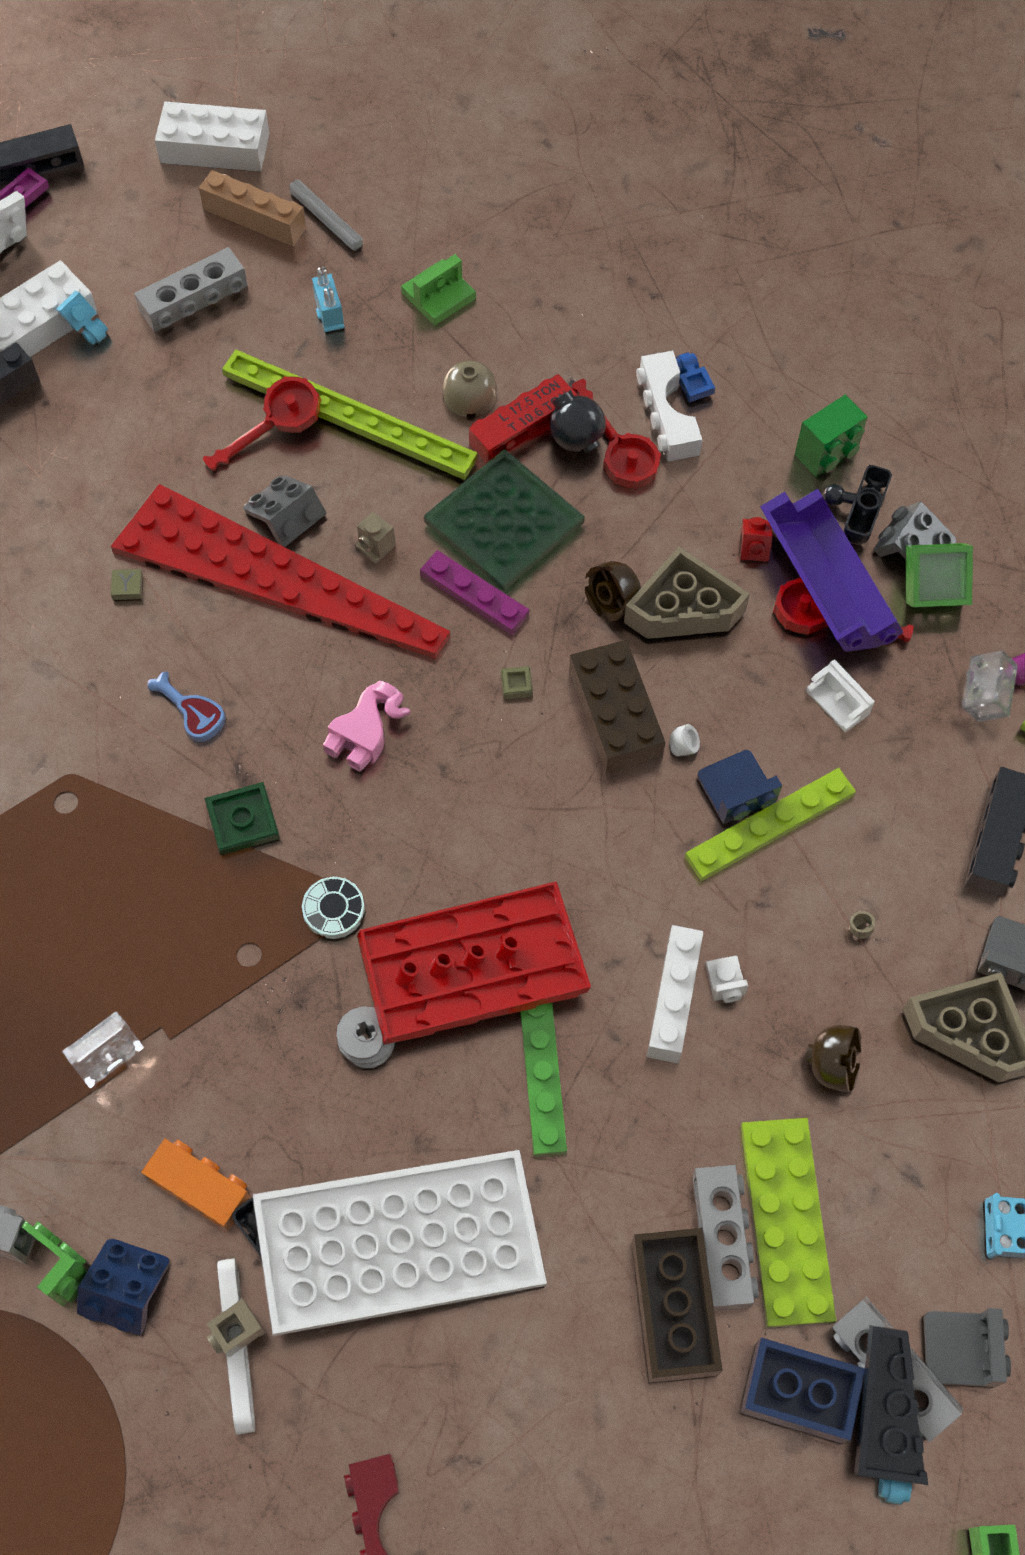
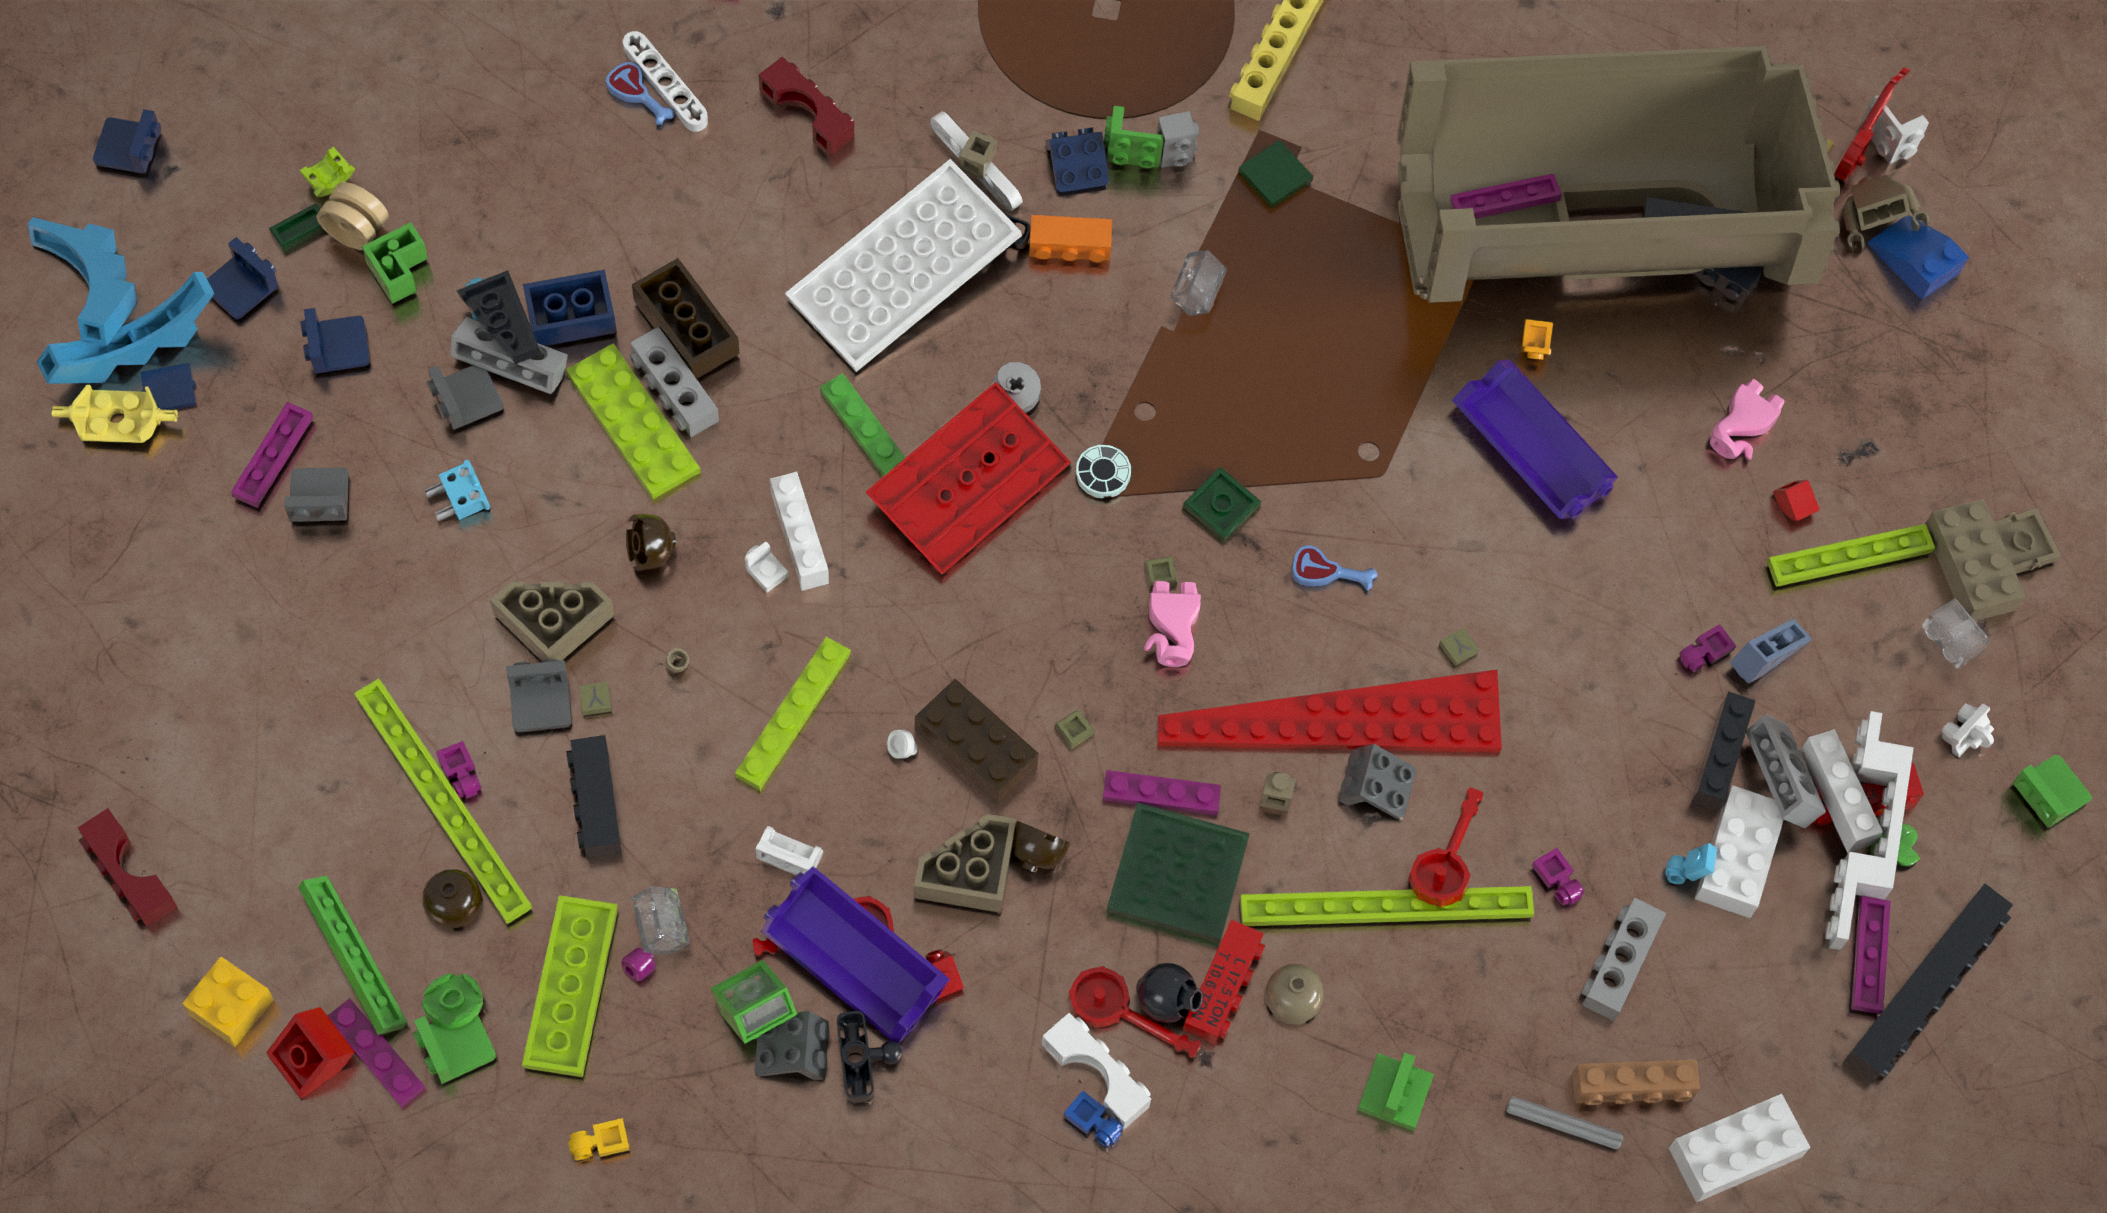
camera: 145 degrees right, 0 degrees up
medium azure piece [312,266,345,333] -> none
dark blue bracket [697,750,782,824] -> none
green brick [794,394,868,477] -> none
none -> olive tile [579,682,612,716]
none -> olive tile [1144,557,1178,590]
none -> magenta plate [1532,848,1584,906]

